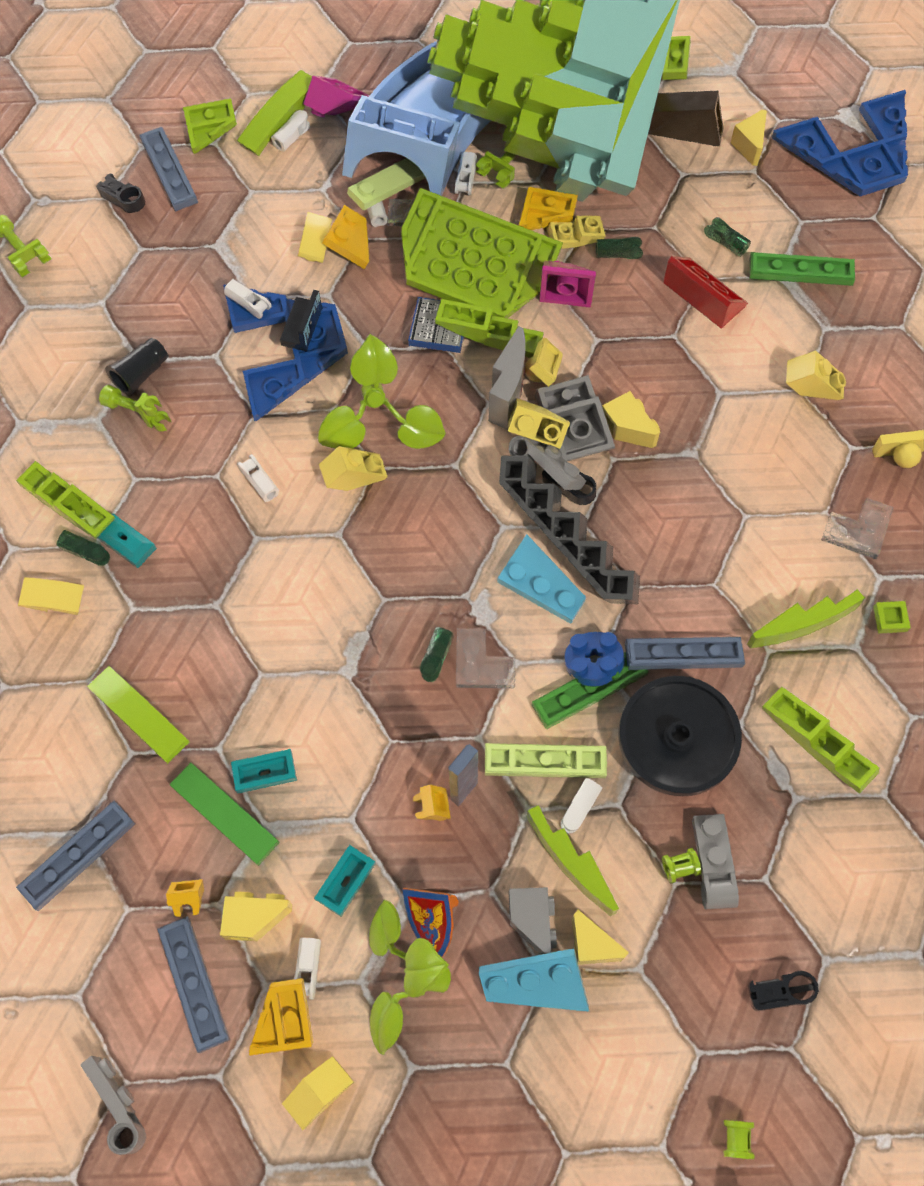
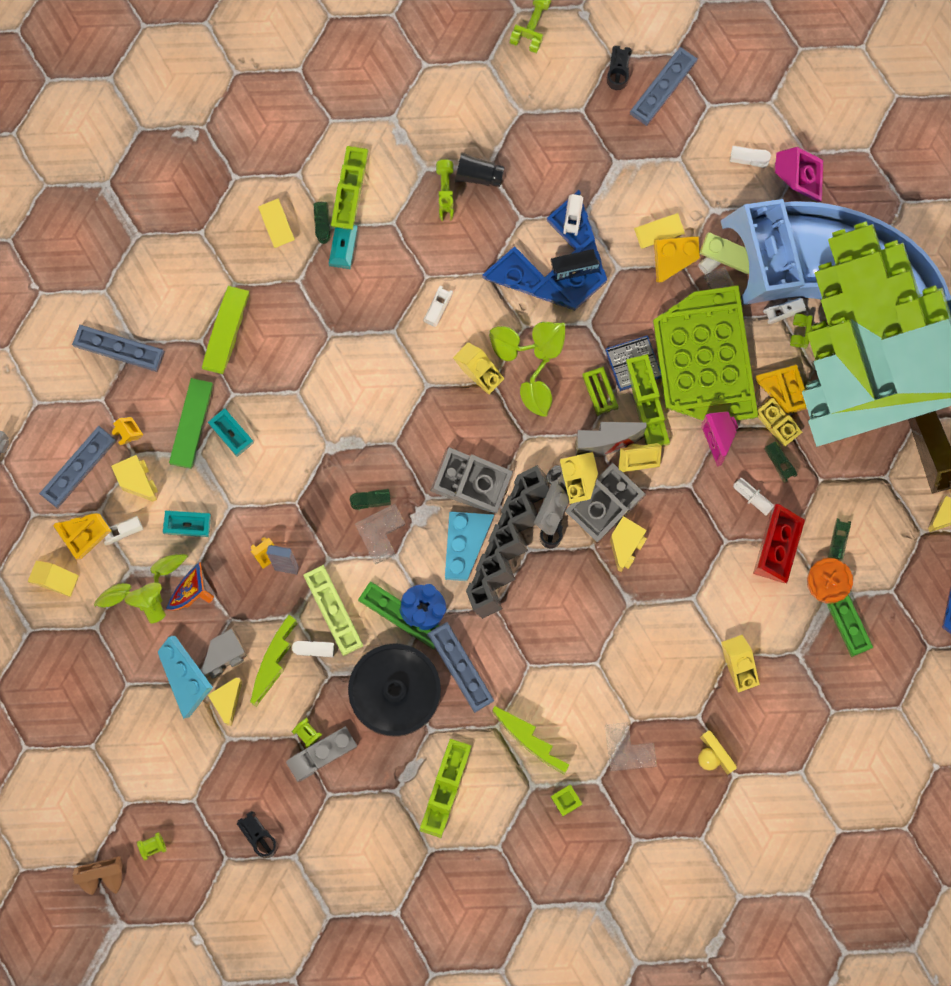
camera: 60 degrees right, 10 degrees up
lime wing [183,98,237,154] -> none
lime slope [237,70,312,156] -> none
none -> light grey slope [430,447,513,513]
none -> lime tile [582,367,619,416]
none -> white axle [733,478,774,516]
none -> orange tile [807,558,853,604]

